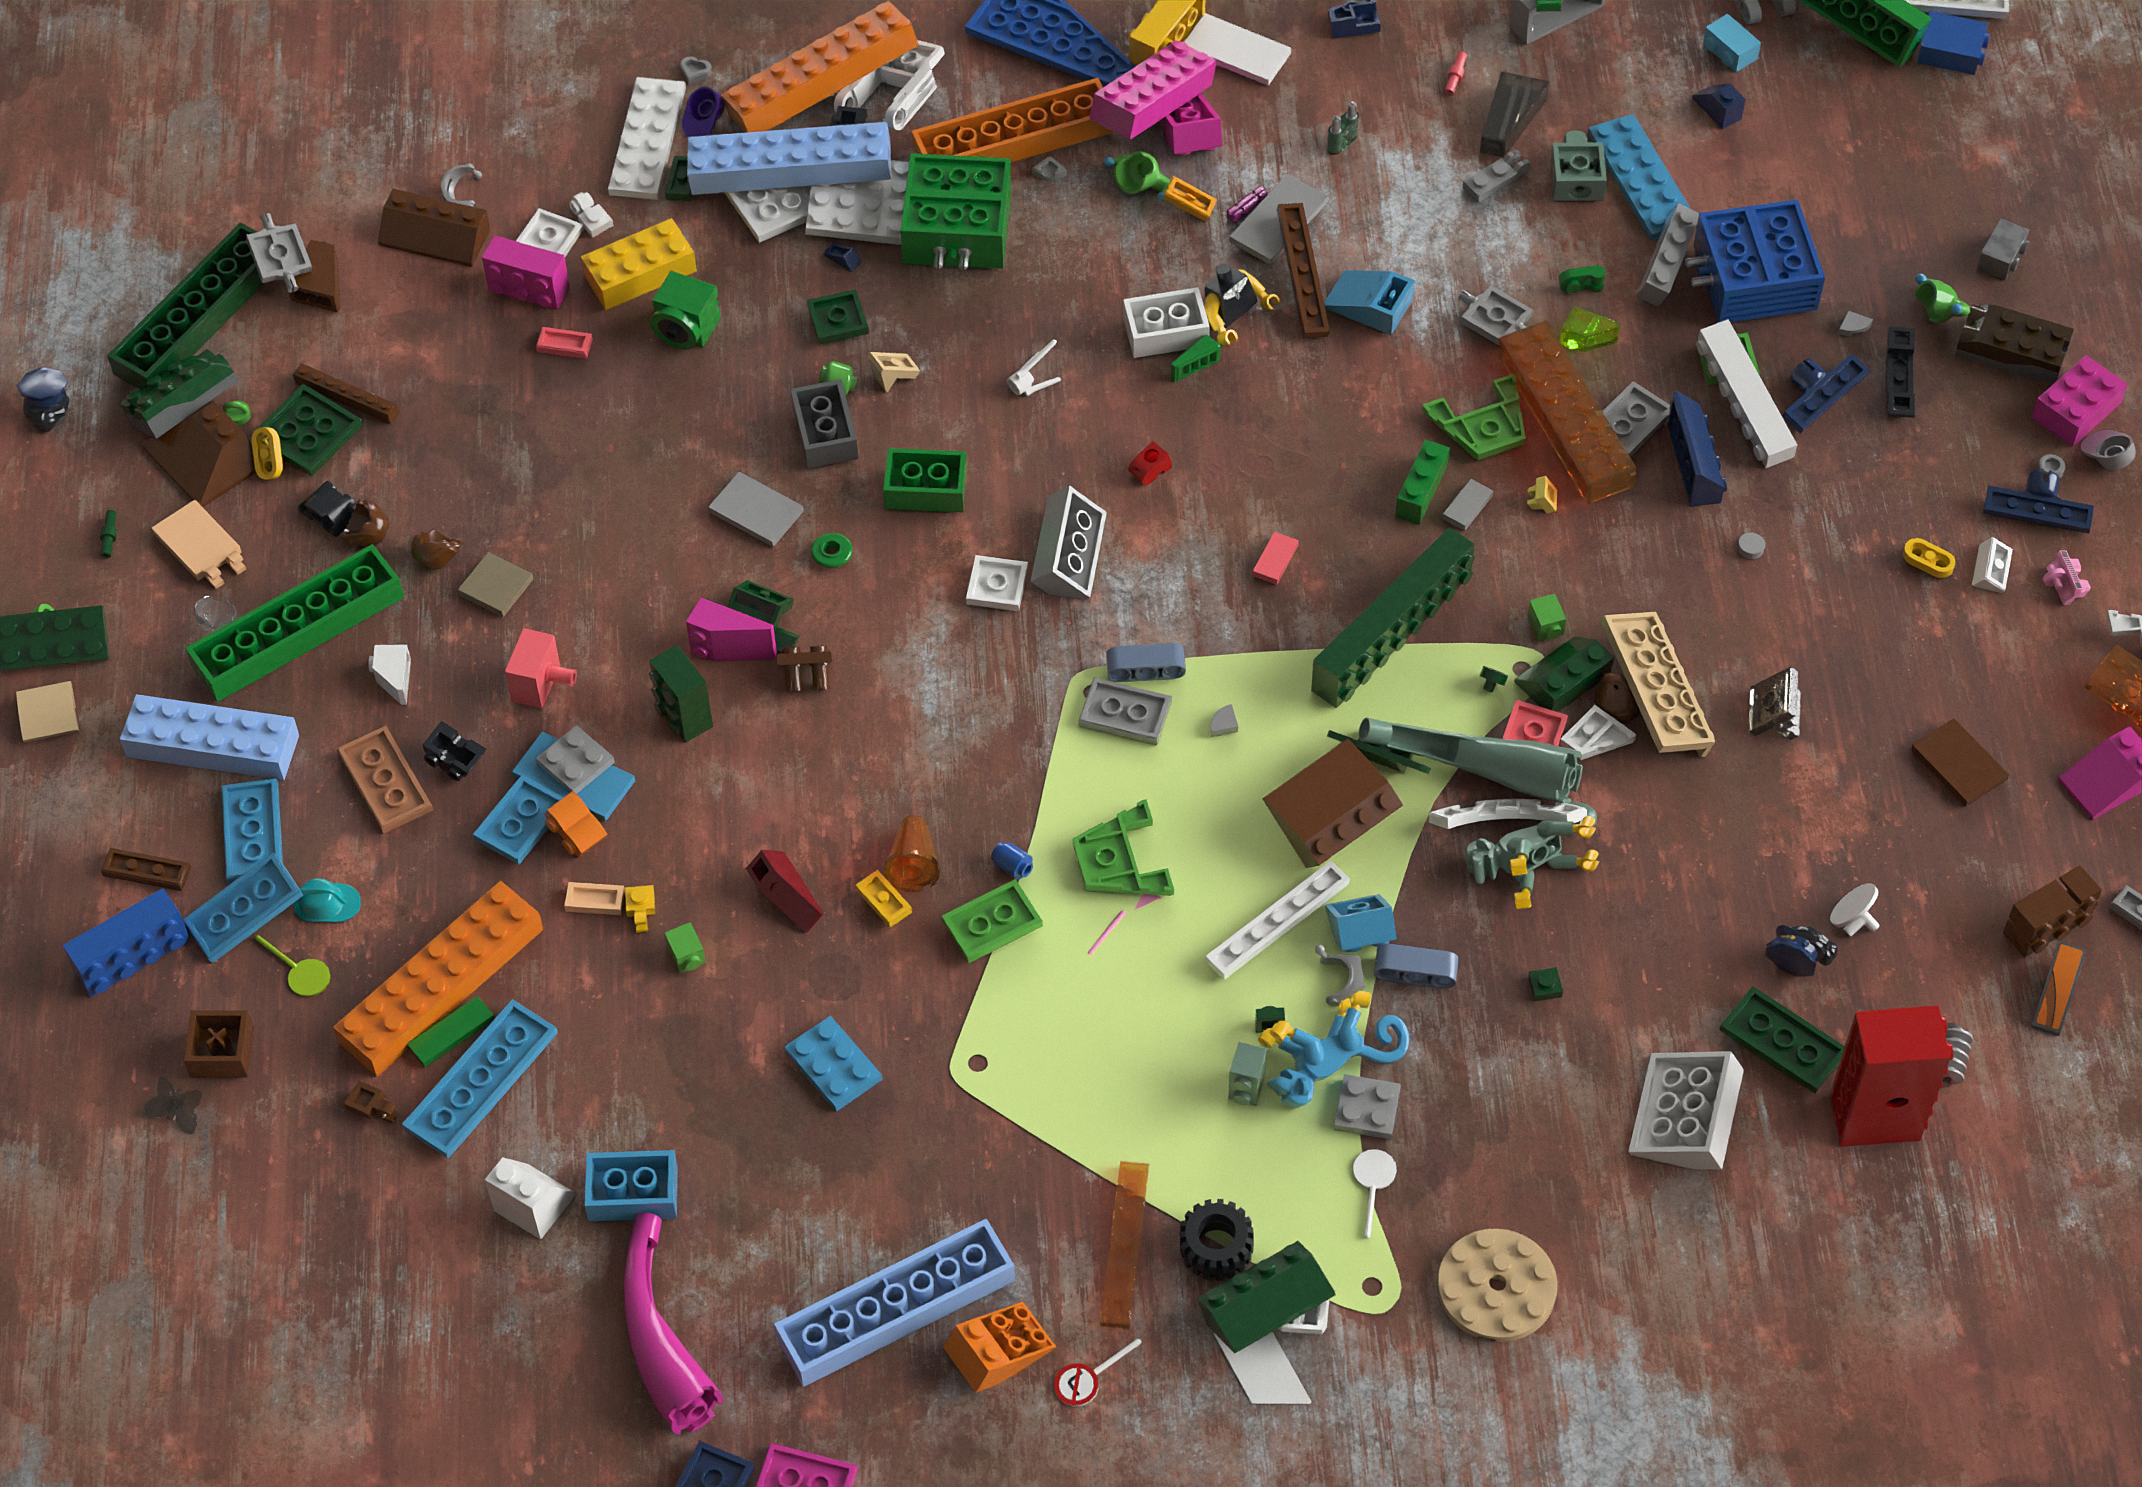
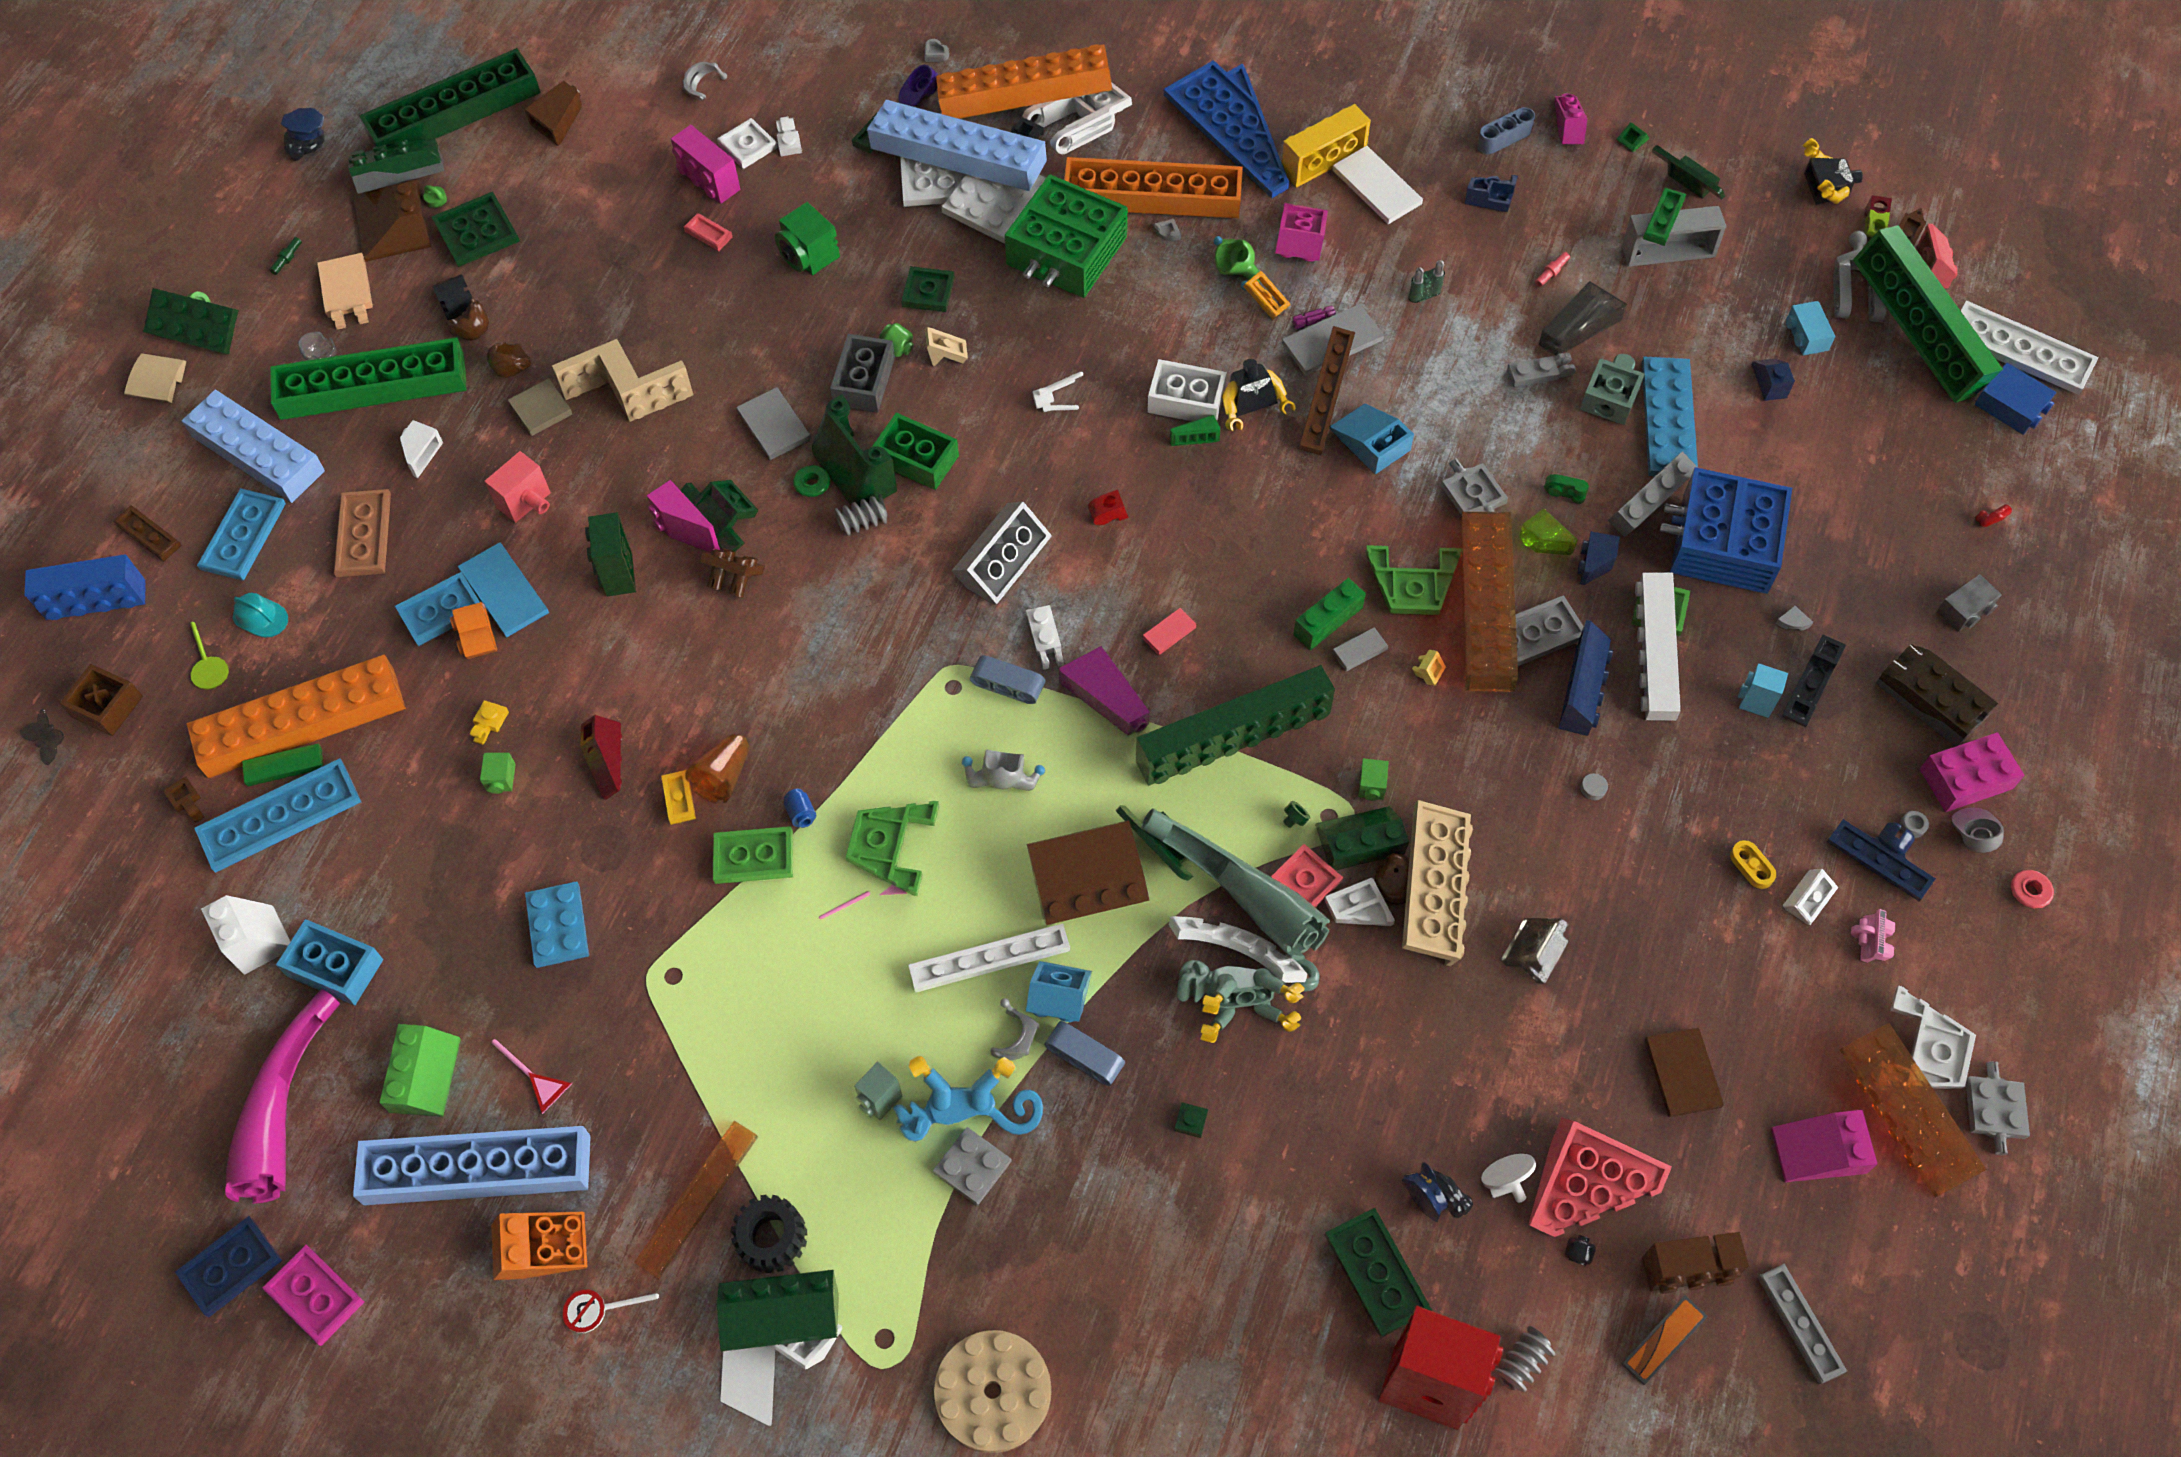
camera: 25 degrees right, 5 degrees up
dark azure tile [183,852,303,963] -> none
light grey plate [246,213,312,292] -> none
yellow plate [251,427,283,480] -> none
reddish brown piece [293,363,399,424] -> none
reddish brown slope [378,189,490,267] -> none
black cylinder [423,721,487,782] -> none
light grey plate [536,725,615,794] -> none
light nougat tile [565,882,625,915] -> none
yellow brick [581,218,697,310] -> none
white plate [608,77,686,200] -> none
dark blue piece [823,244,861,272] -> none
white plate [966,555,1028,611] -> none
light grey tile [1078,678,1172,745] -> none
dark pink brick [1089,40,1217,140] -> none
light grey tile [1211,704,1238,737] -> none
dark green plate [1255,1006,1285,1033] -> none
white piece [1353,1149,1397,1239] -> none
white slope [1629,1051,1744,1170] -> none
dark blue plate [1782,353,1871,434] -> none
bright green piece [1915,274,1970,323] -> none
none -> bright green slope [380,1024,461,1117]
none -> piece [492,1039,572,1114]
none -> tan bracket [552,339,693,422]
none -> dark green windscreen [812,394,897,507]
none -> light grey piece [834,494,887,536]
none -> light grey piece [962,749,1045,791]
none -> white hinge [1026,605,1064,670]
none -> magenta slope [1059,646,1150,735]
none -> coral slope [1528,1117,1672,1237]
none -> black piece [1565,1235,1596,1266]
none -> dark blue slope [1577,531,1620,585]
none -> medium azure piece [1738,663,1788,718]
none -> red arm [1975,504,2012,527]

